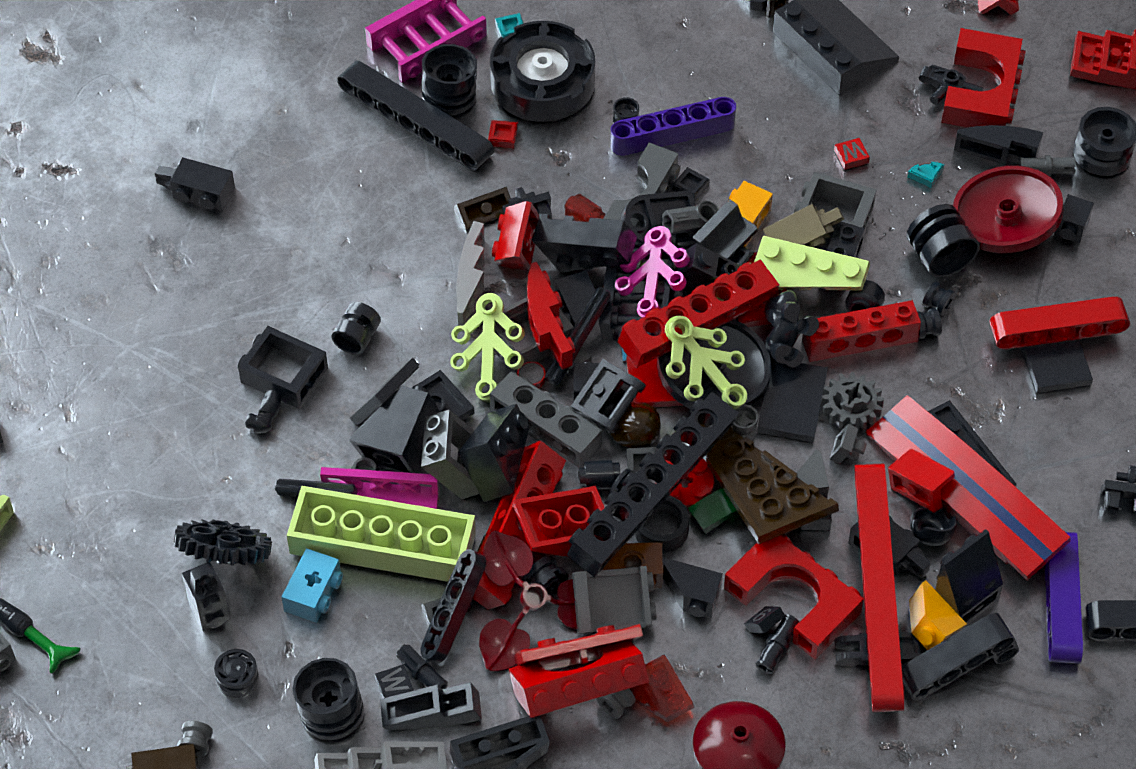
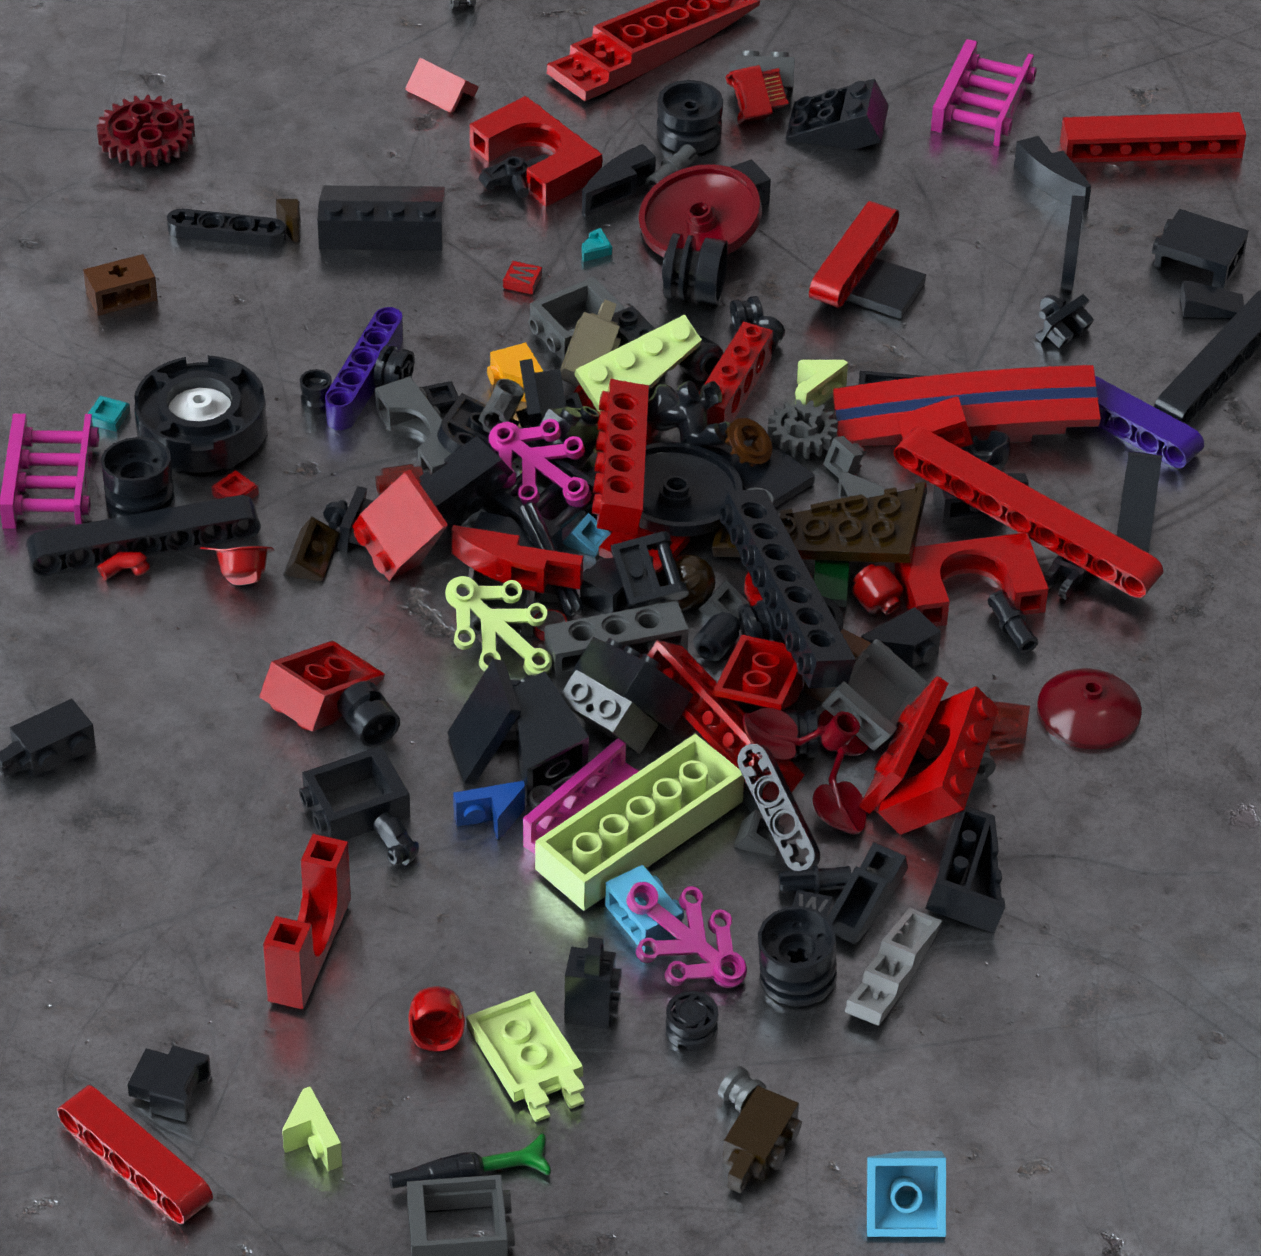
camera: 55 degrees left, 10 degrees down
black gear [174,519,272,566] -> none
black axle [275,479,358,497] -> none
light grey slope [456,221,485,326] -> none
yellowish green plant [665,316,747,409] -> none
black tile [744,606,785,633] -> none
light orange slope [909,580,967,650] -> none
black slope [935,529,1003,623] -> none
none -> red arm [97,552,150,580]
none -> red piece [200,546,274,585]
none -> red slope [259,640,385,732]
none -> red arch [263,834,351,1009]
none -> black wheel [373,345,415,387]
none -> red helmet [408,986,465,1052]
none -> blue slope [453,781,525,840]
none -> yellowish green tile [466,991,585,1122]
none -> dark pink plant [626,882,747,988]
none -> reddish brown gear [725,418,772,467]
none -> yellowish green slope [795,360,848,407]
none -> red head [853,564,903,615]

